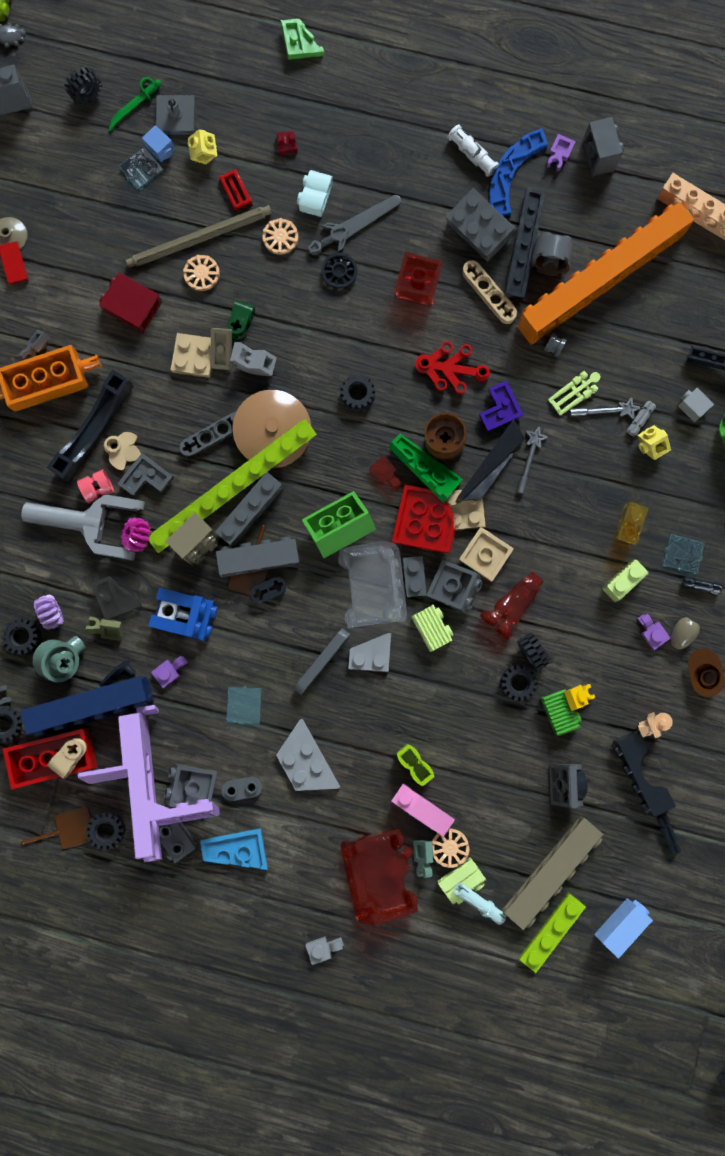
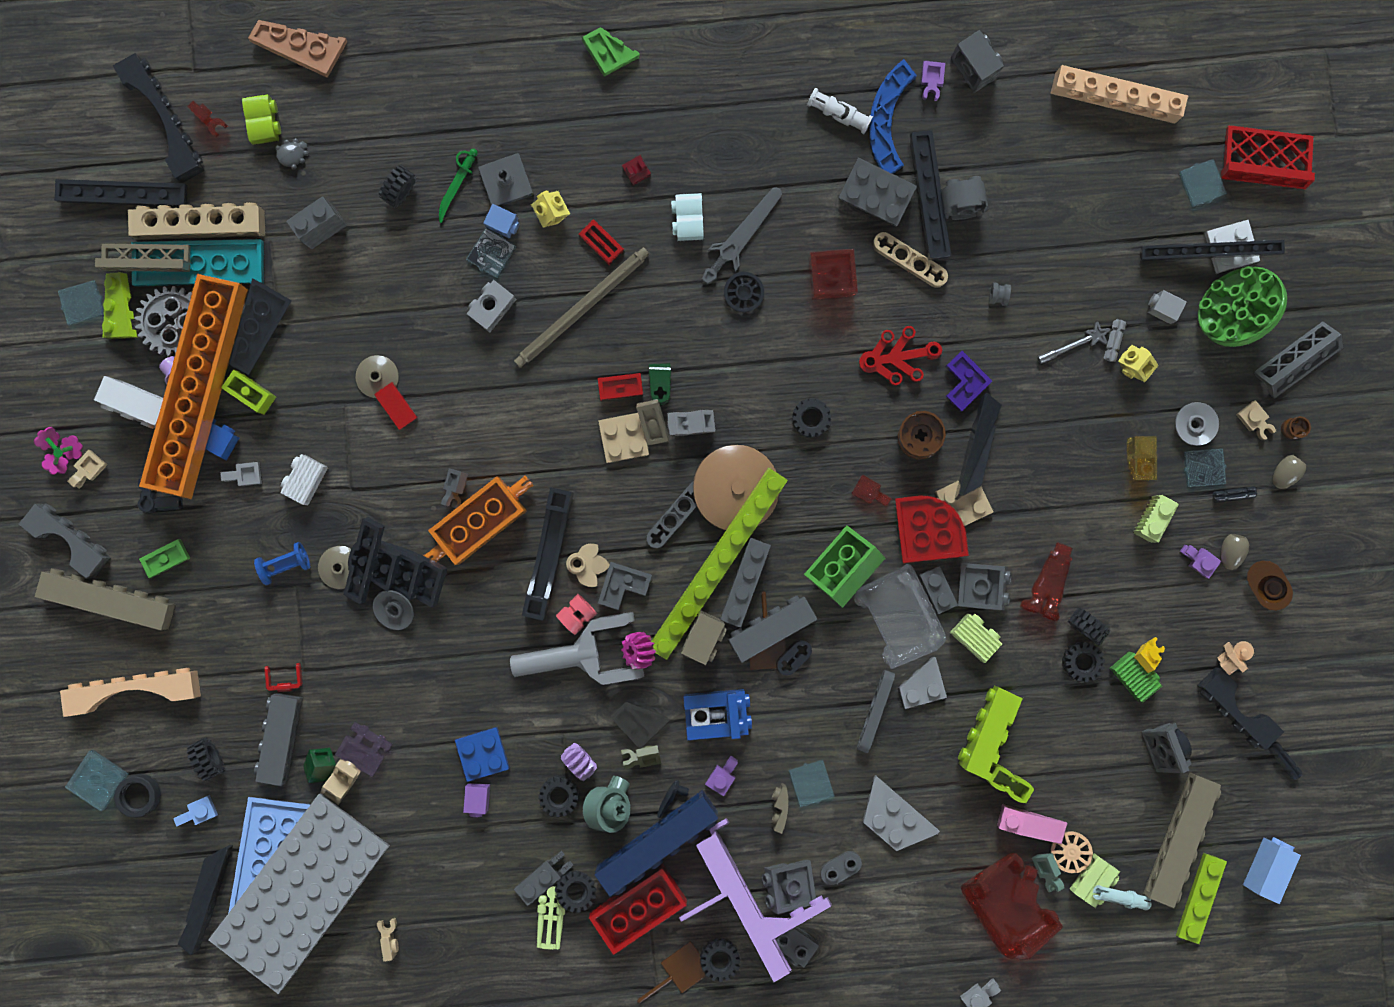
camera: 25 degrees left, 5 degrees up
tan piece [47,738,87,779] -> none
dark red brick [99,273,162,334] -> none
light nougat wheel [183,255,220,291] -> none
dark azure wing [200,828,268,870] -> none
light nougat wheel [262,218,299,255] -> none
green wing [389,434,463,503] -> none
tan plate [458,527,514,582] -> none
flat silver piece [516,427,548,495] -> none
orange brick [517,202,694,345] -> none
yellowish green piece [548,371,600,416] -> none
none -> light grey brick [467,280,517,333]
none -> red plate [598,373,643,400]
none -> dark tan slope [771,783,788,834]
none -> lime wedge [958,685,1023,781]
none -> light grey dish [1175,402,1219,446]

